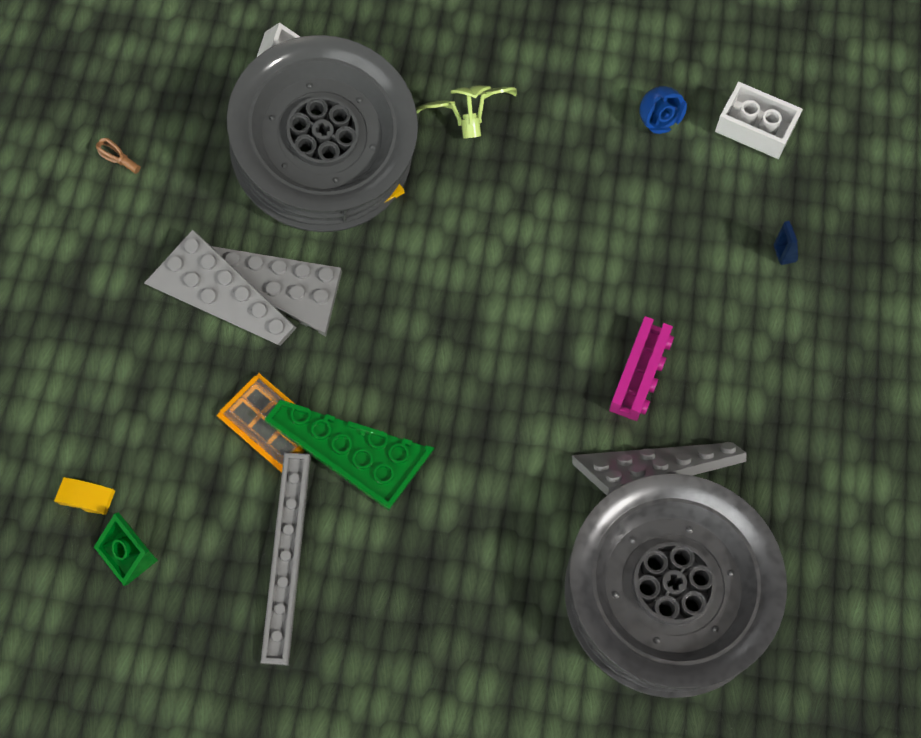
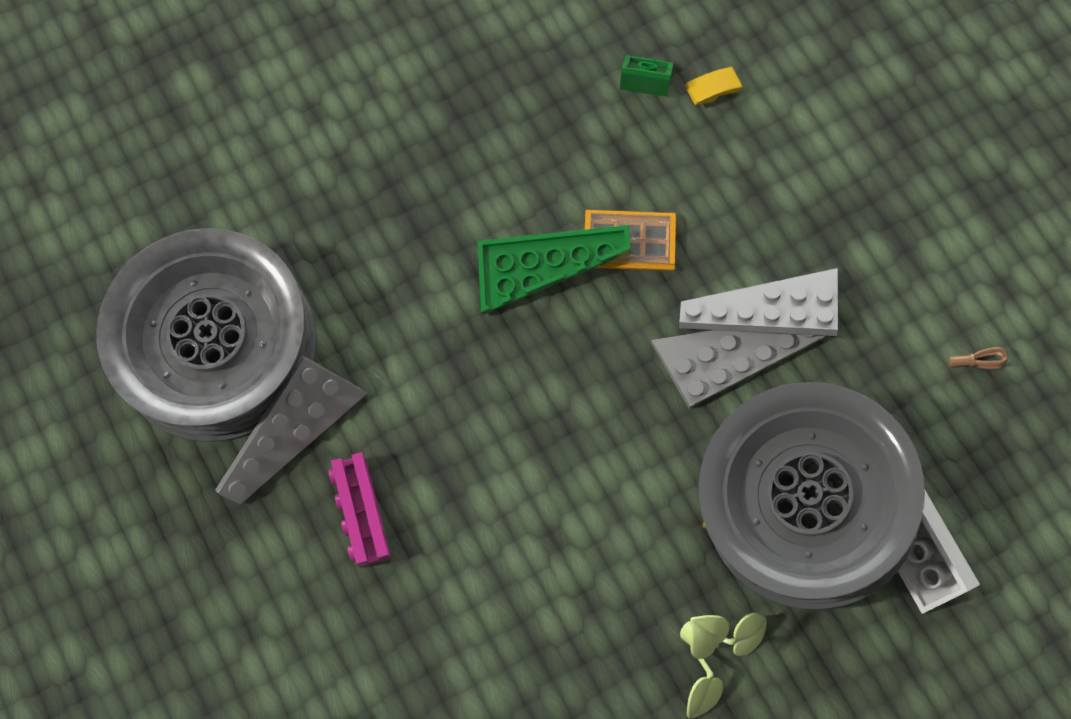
camera: 145 degrees right, 5 degrees up
light grey tile [261,453,311,666] -> none

